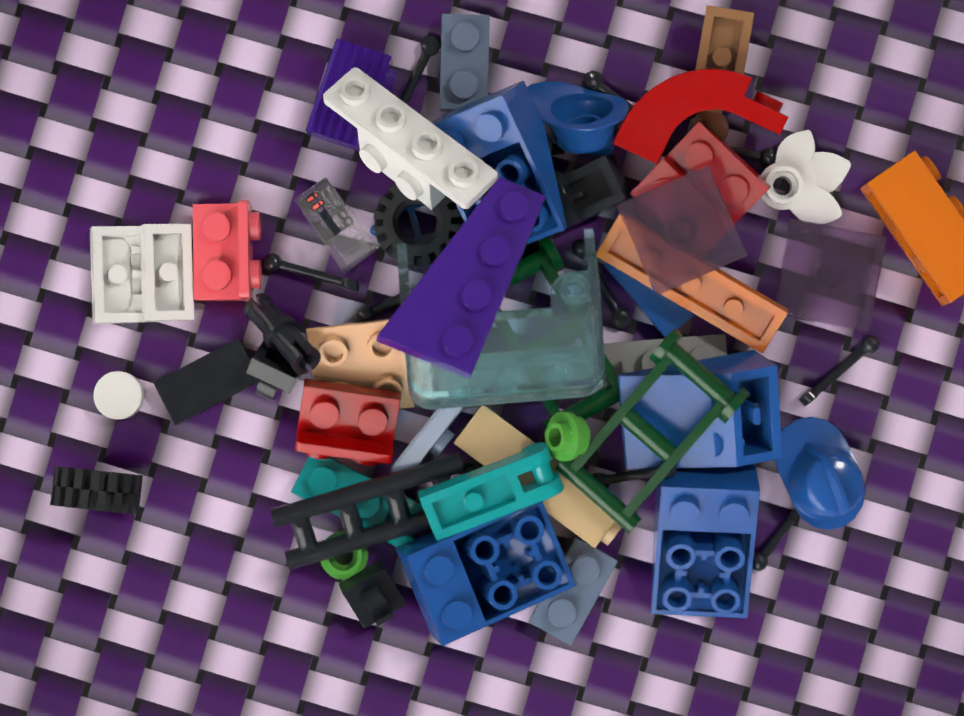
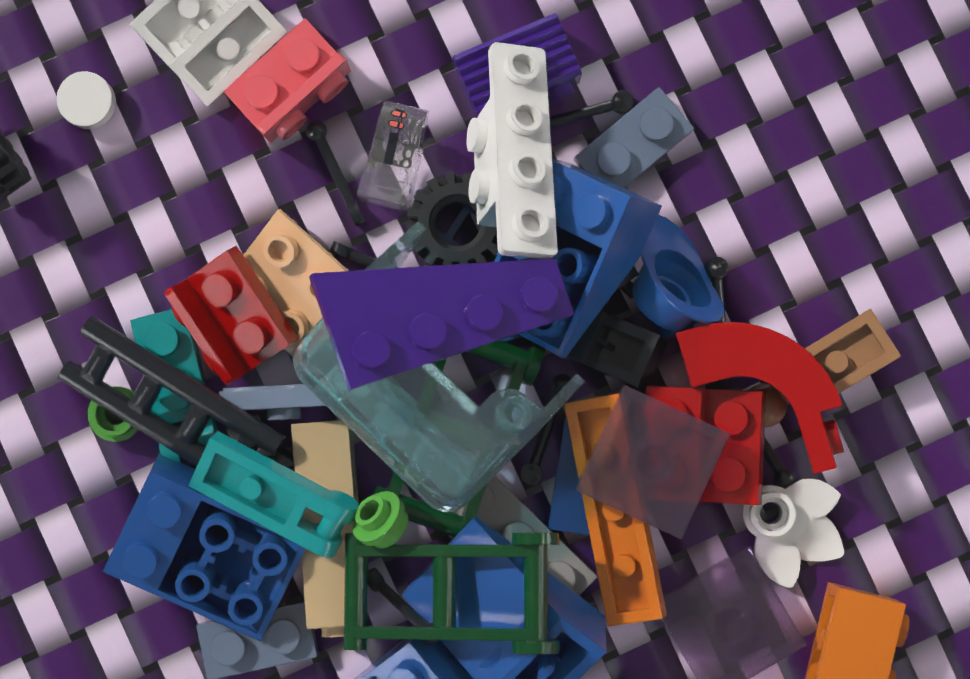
camera: 50 degrees right, 0 degrees up
black tile [153,338,260,426] -> none
black pin [244,293,321,375] -> none
black tile [246,340,307,401] -> none
black tile [339,560,406,629] -> none

